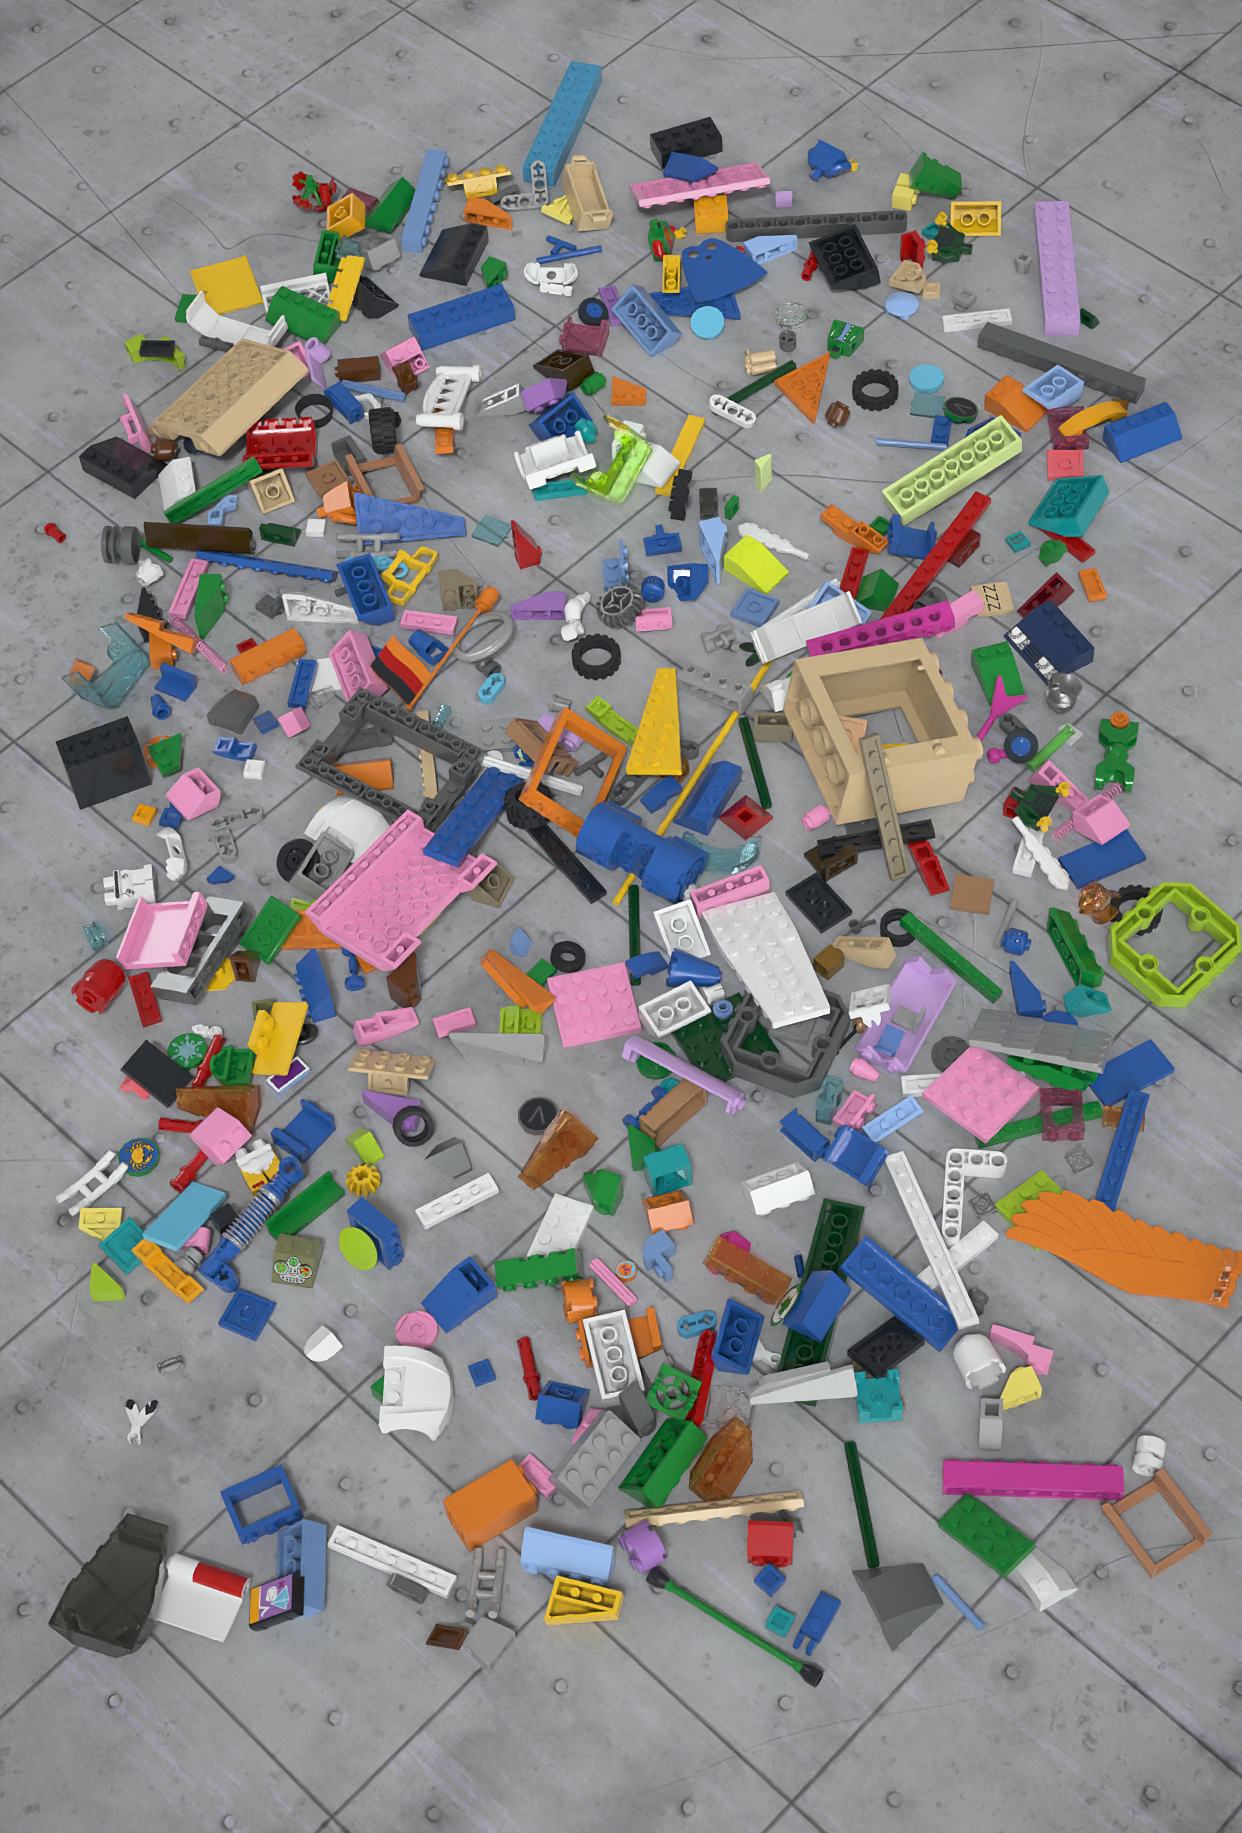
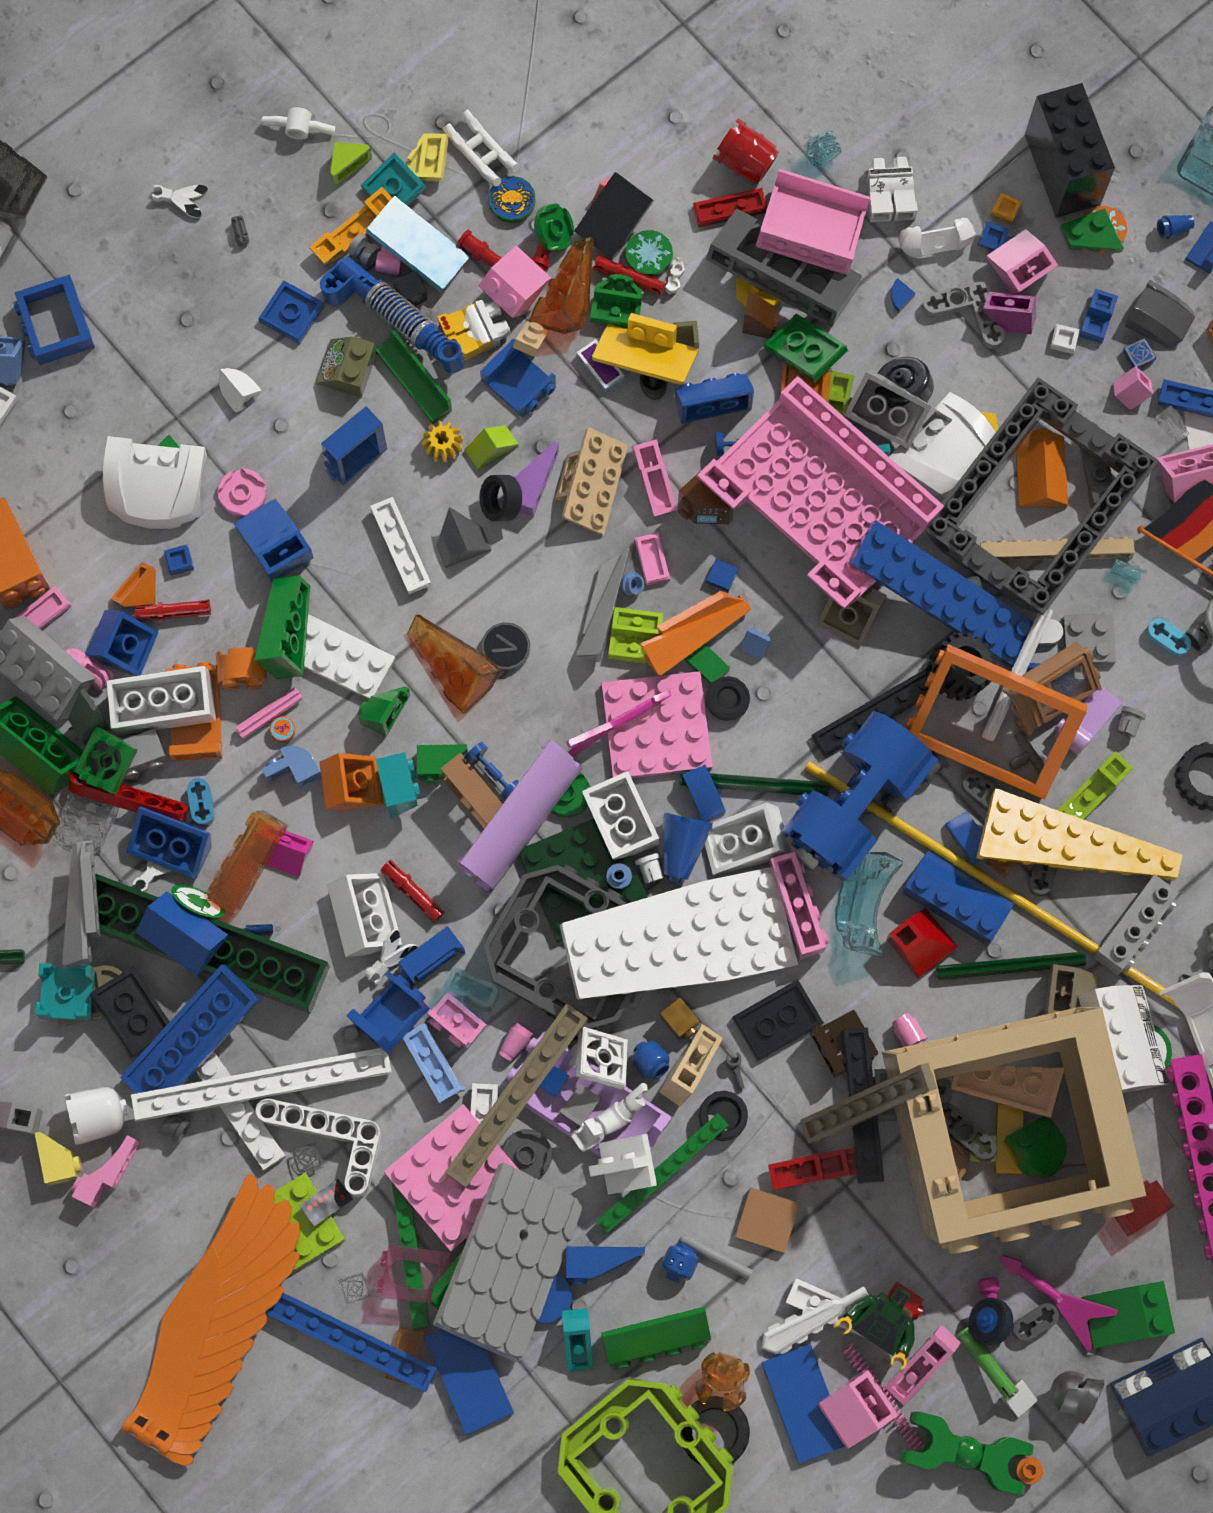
camera: 90 degrees right, 20 degrees up
none -> orange slope [110,562,156,607]
none -> white piece [261,107,335,140]
none -> sticker [299,1179,353,1227]
none -> white piece [364,929,418,985]
none -> red pin [380,859,445,923]
none -> dark tan plate [445,1003,588,1188]
none -> tan plate [513,321,549,357]
none -> green tile [534,203,574,252]
none -> dark pink piece [566,690,672,757]
none -> white piece [570,1083,648,1152]
none -> white bracket [589,1134,657,1195]
none -> medium blue plate [621,572,644,596]
none -> blue head [632,1041,670,1079]
none -> blue tile [706,559,738,592]
none -> magenta slope [984,292,1036,334]
none -> green slope [1004,1117,1067,1178]

